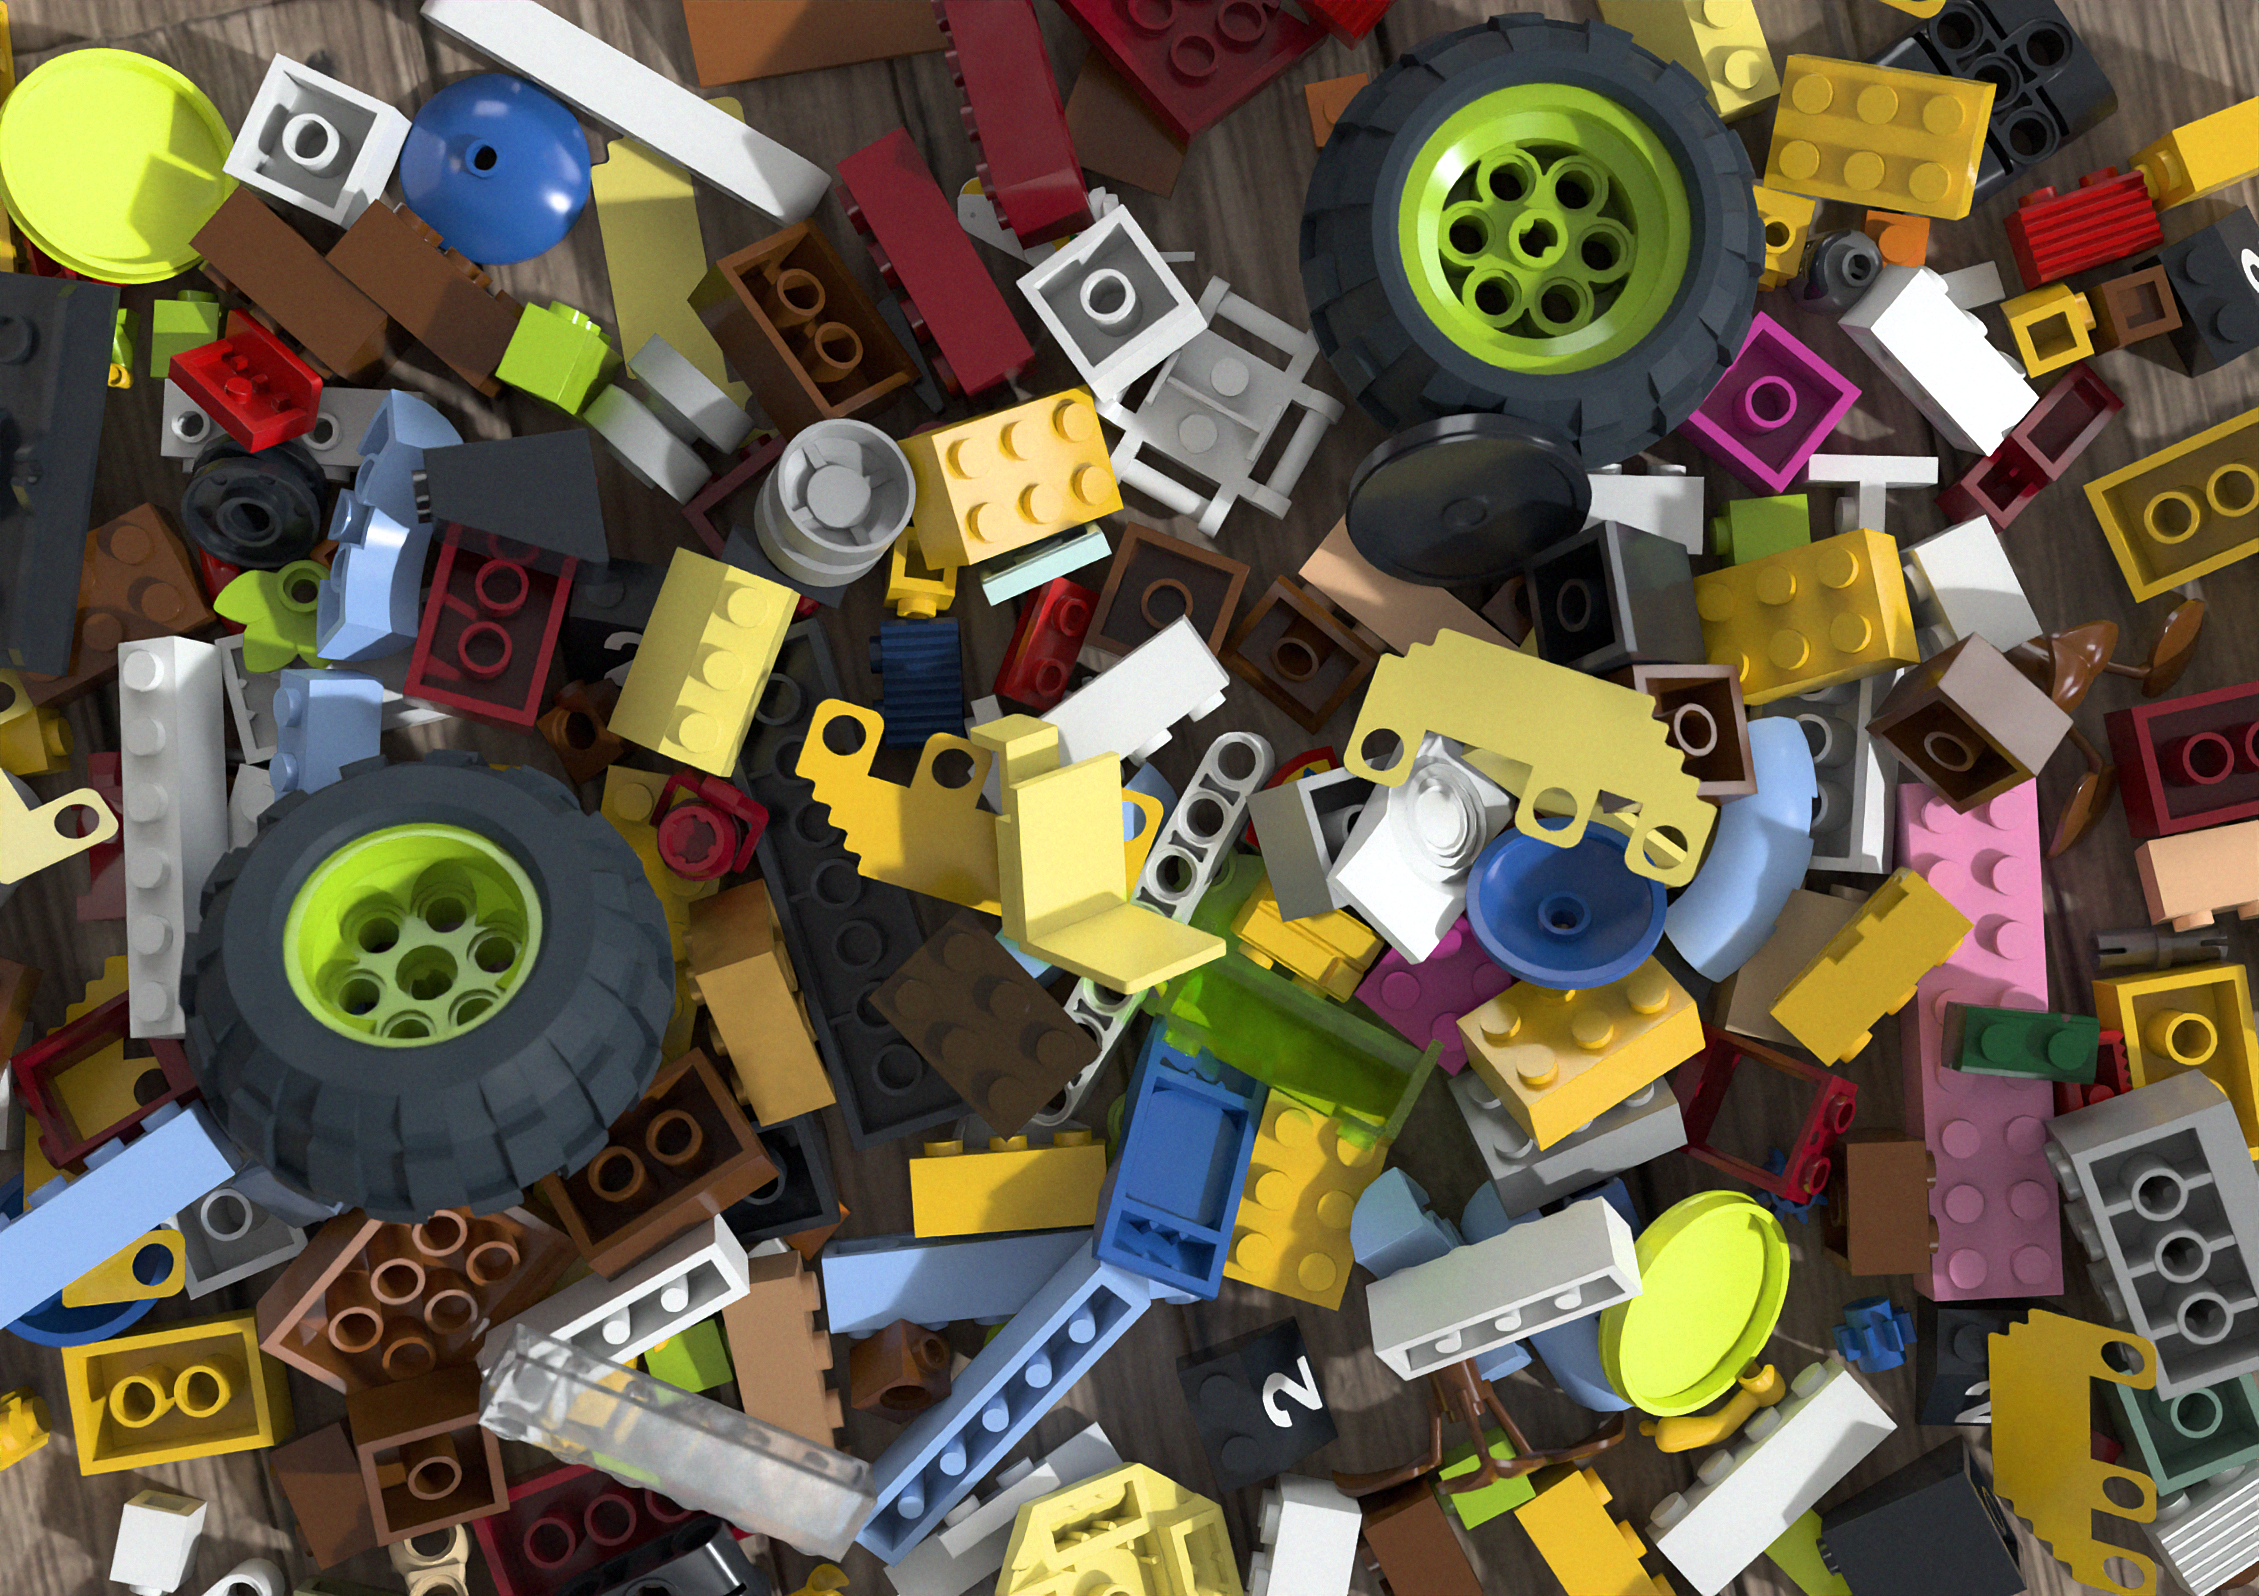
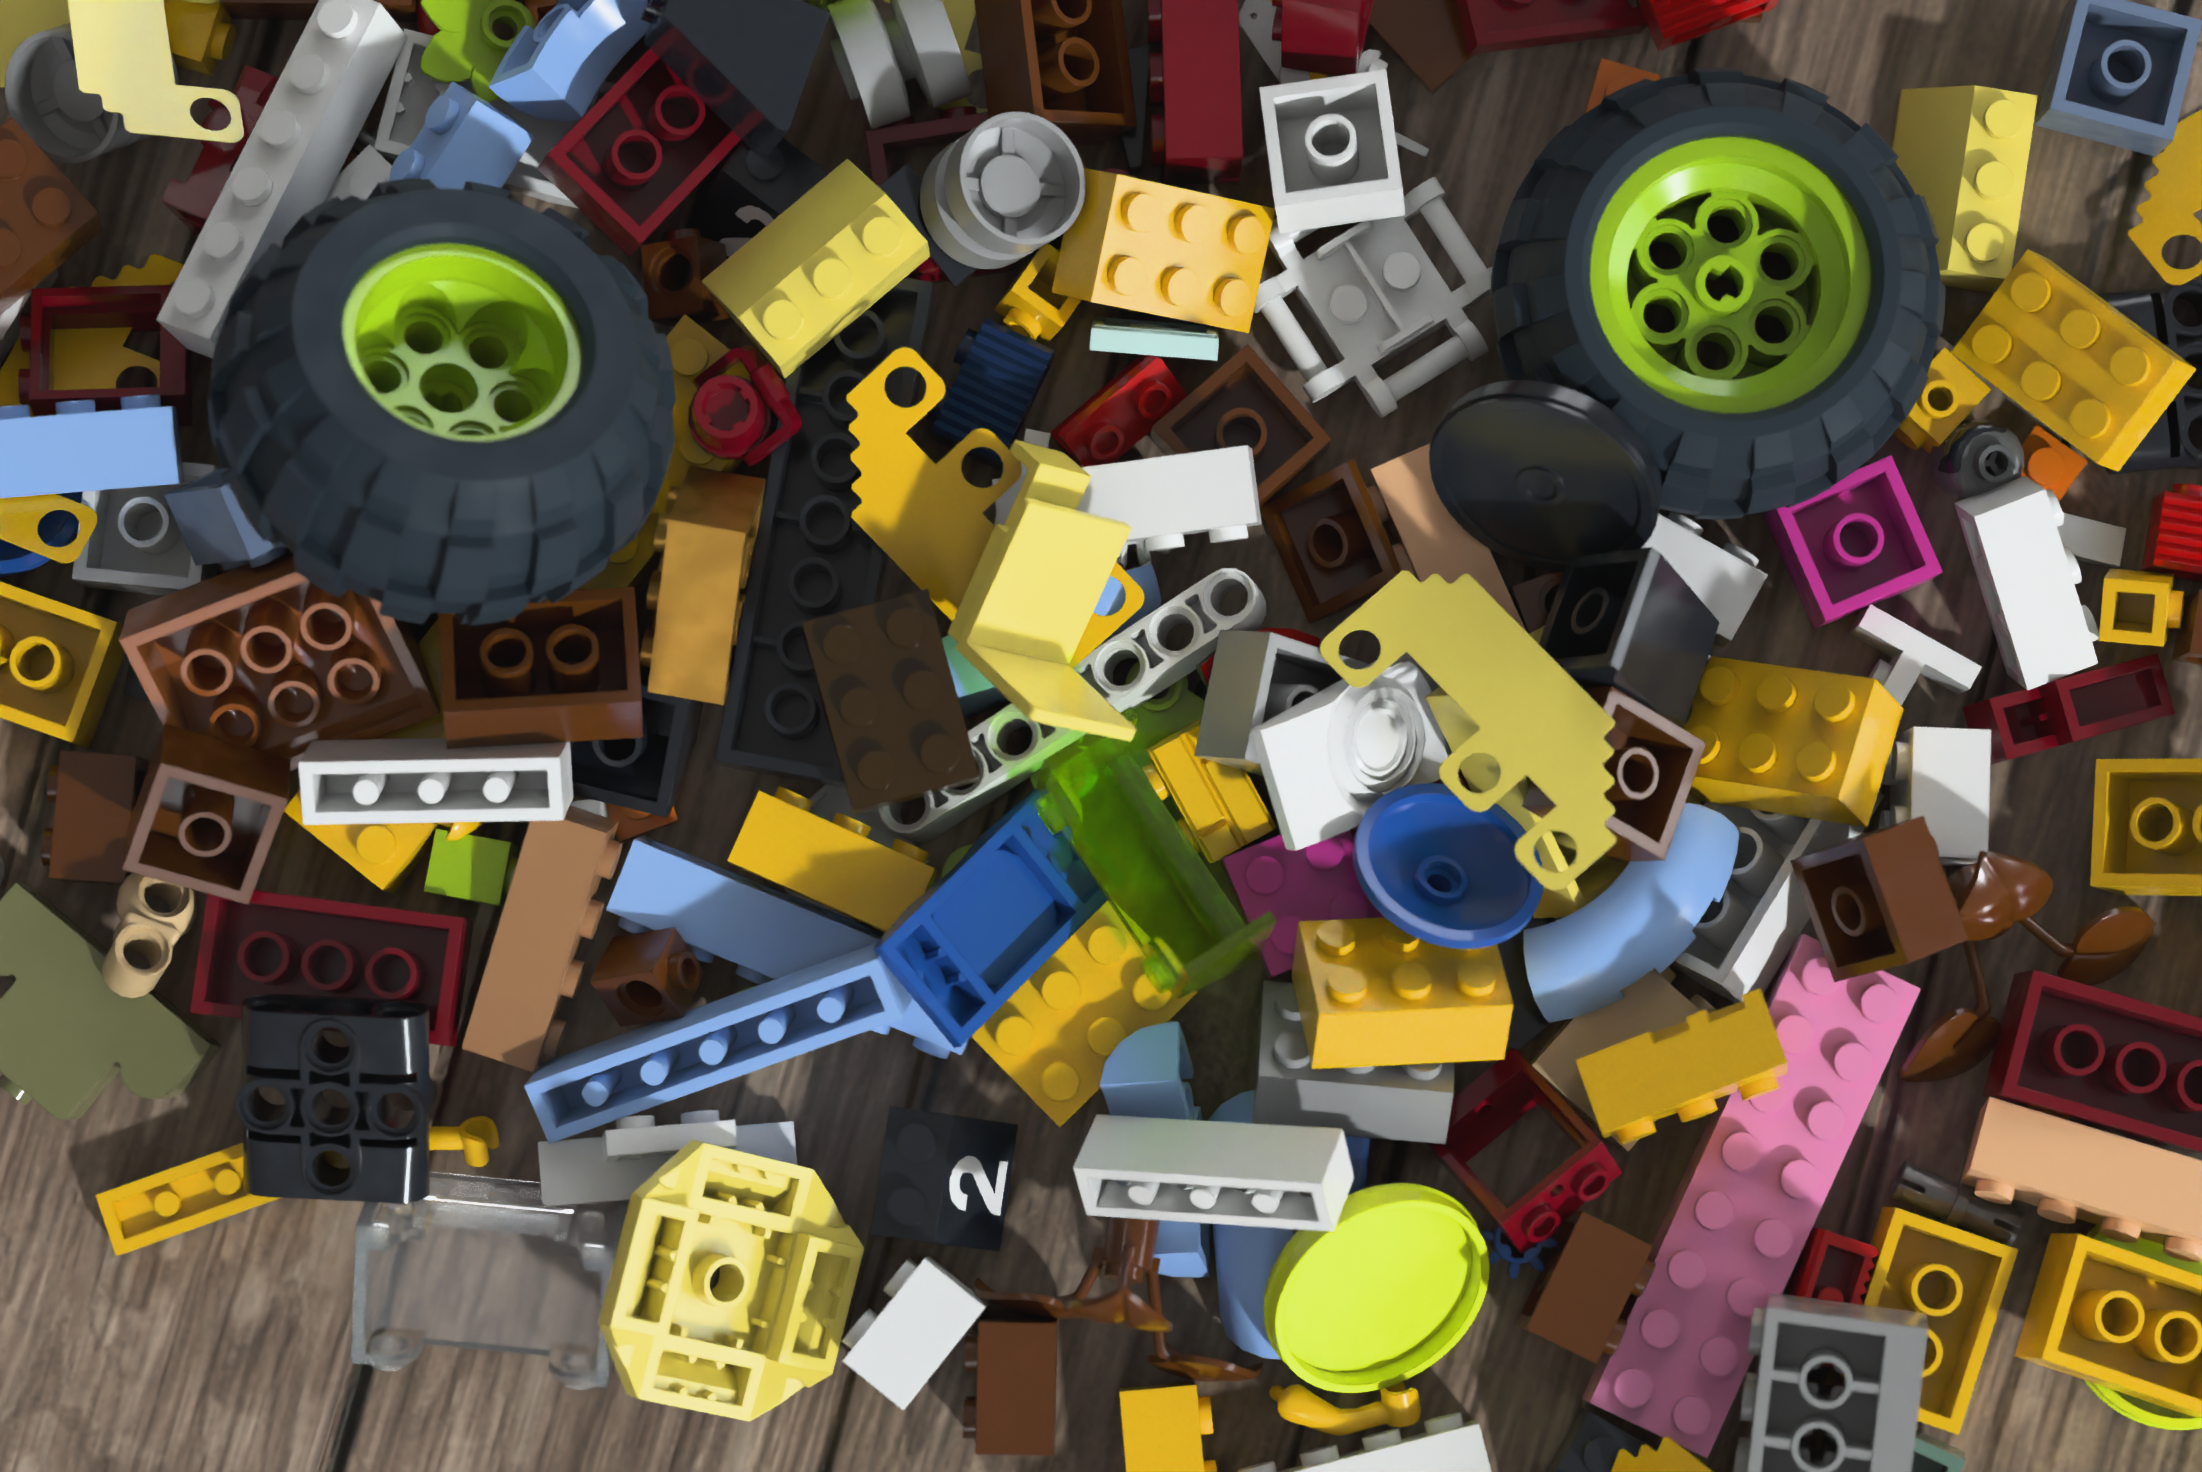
camera: 25 degrees right, 5 degrees down
clear brick [478,1323,878,1563] -> none
lime brick [1430,1425,1536,1530] -> none
lime brick [1709,494,1811,569] -> none
blue gear [1831,1295,1918,1372] -> none
dark green brick [1940,1001,2100,1085] -> none

